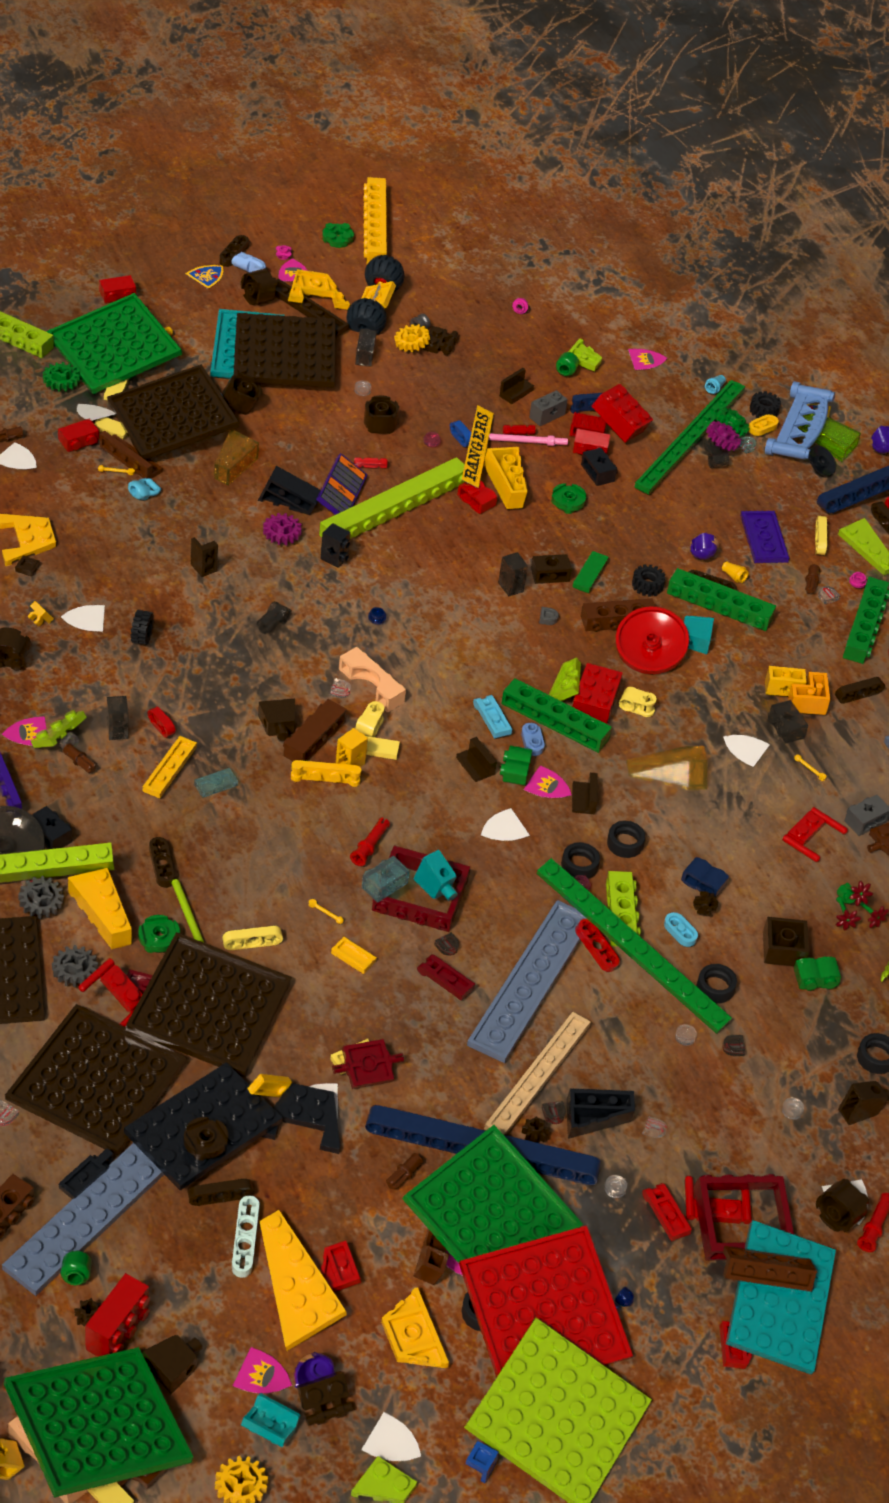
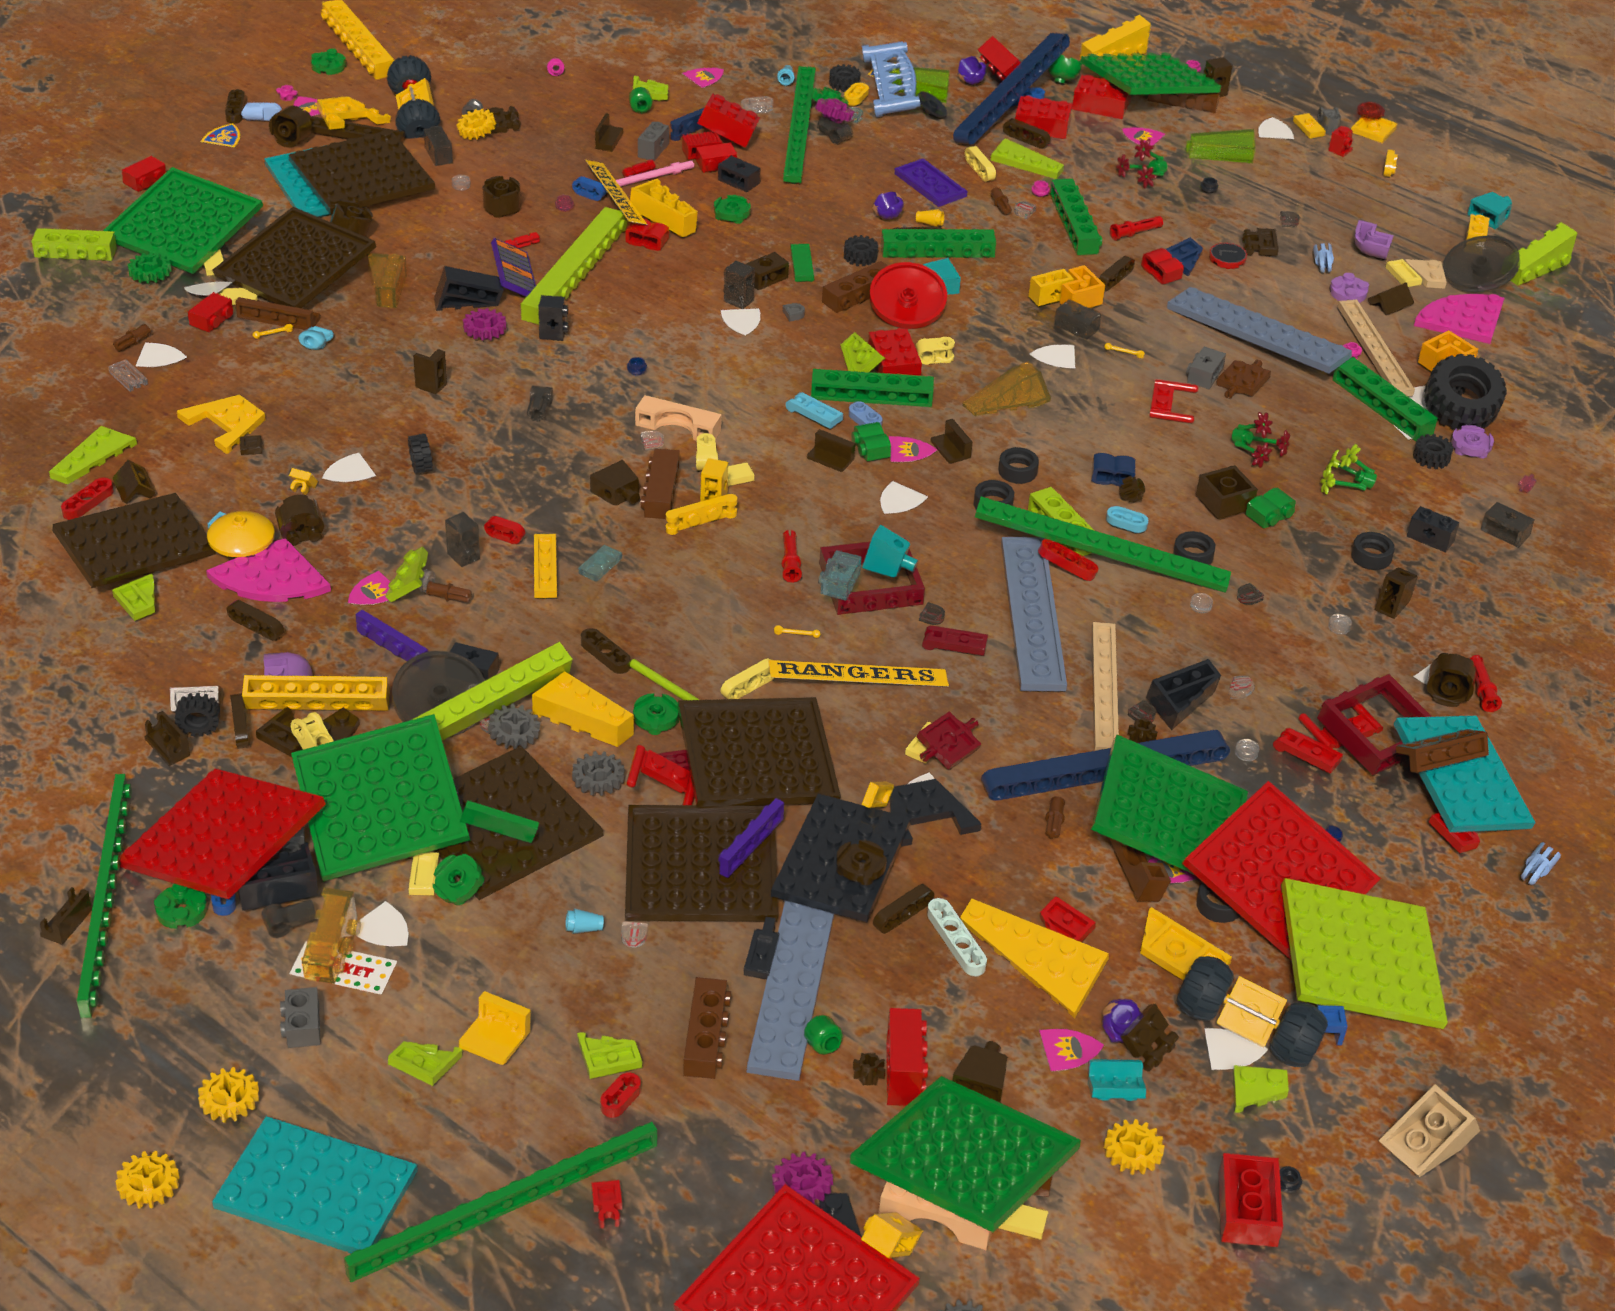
camera: 25 degrees left, 5 degrees down
yellow tile [331,937,377,974] -> none
none -> dark purple plate [719,798,784,878]
none -> white sticker [721,308,760,336]
none -> clear beam [741,96,773,113]
none -> yellow sticker [768,660,949,687]
none -> black plate [1177,956,1328,1067]
none -> light blue arm [1521,842,1561,885]

